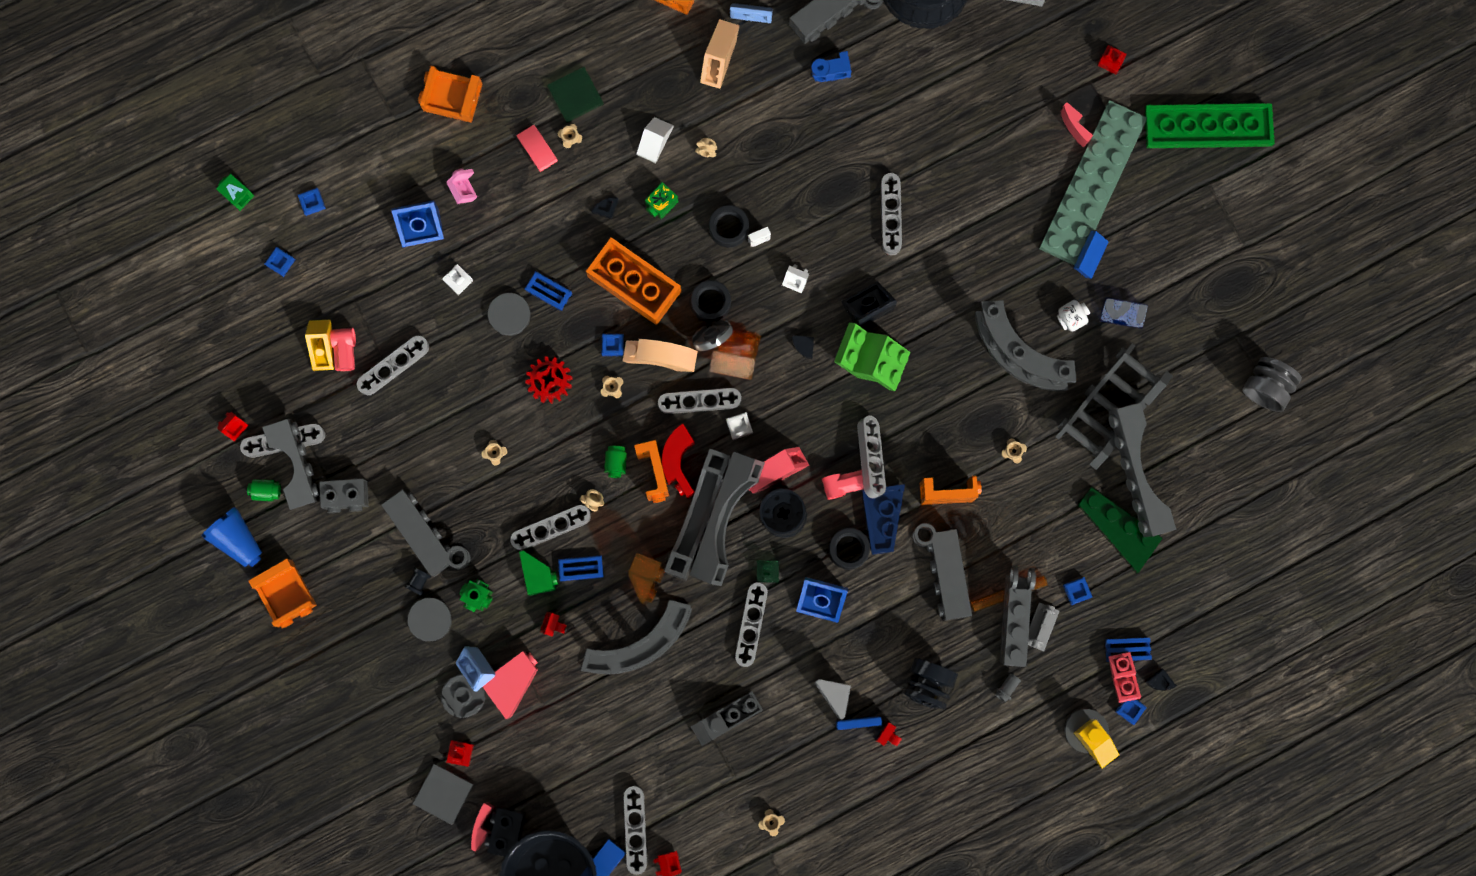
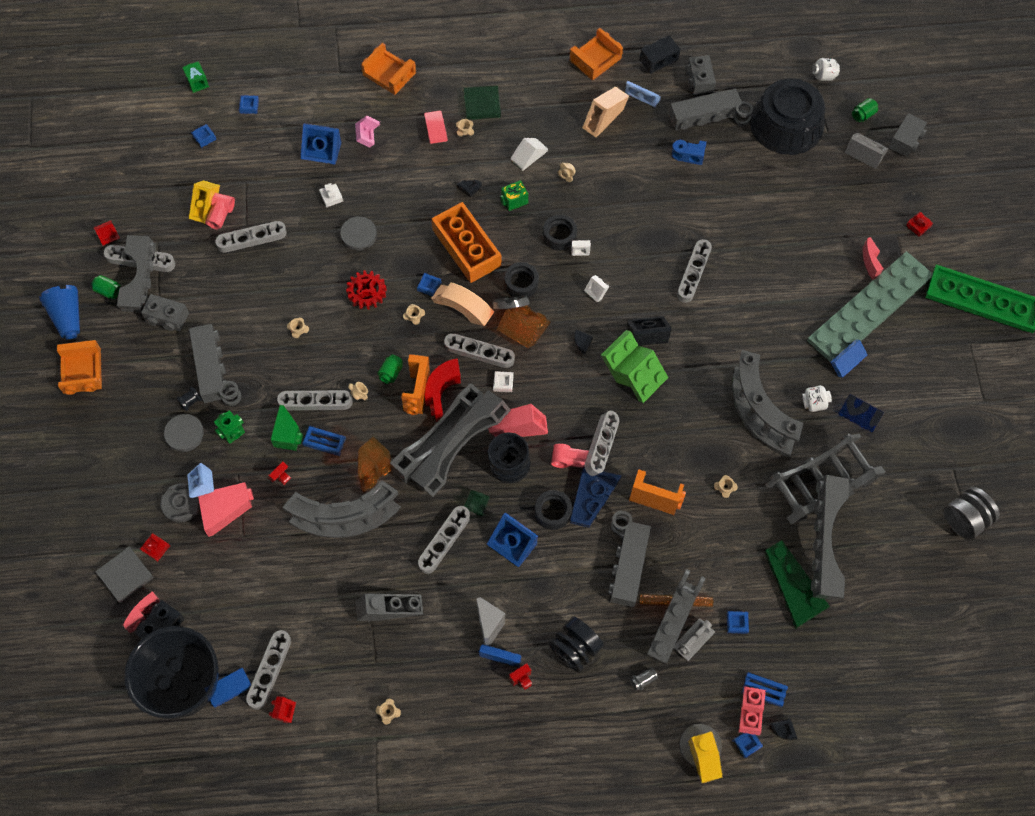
camera: 20 degrees right, 15 degrees down
blue tile [525,271,573,311] -> none

